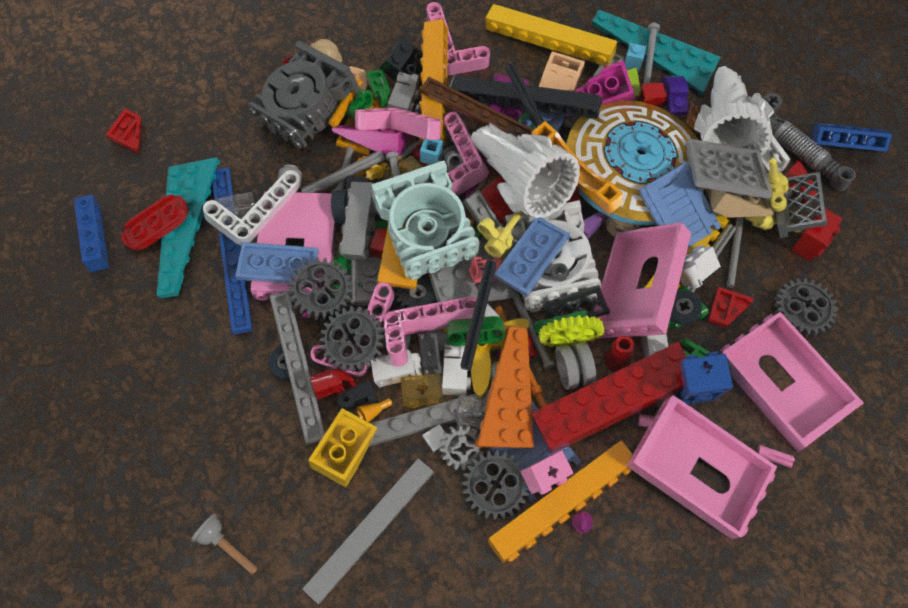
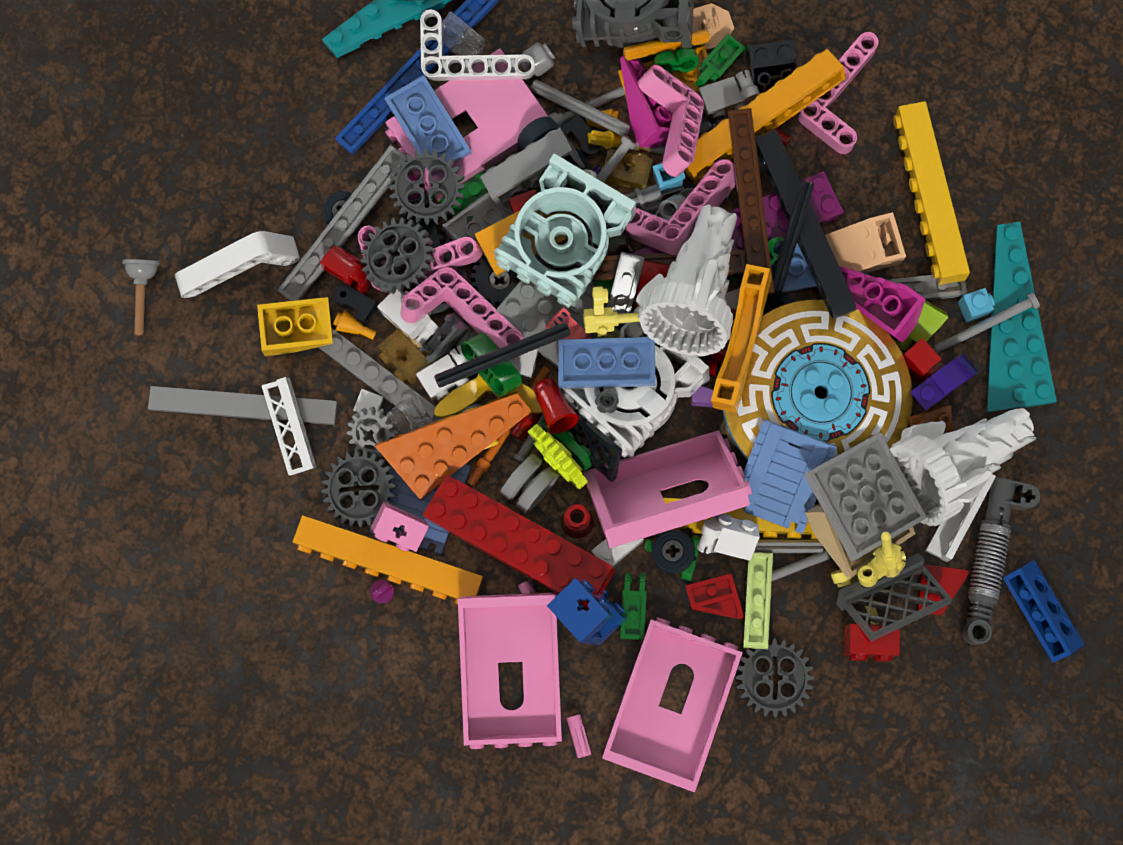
camera: 60 degrees right, 15 degrees up
none -> white beam [175,231,300,298]
none -> white fence [262,377,317,476]
none -> red plant [533,378,579,434]
none -> yellowish green tile [743,552,773,650]

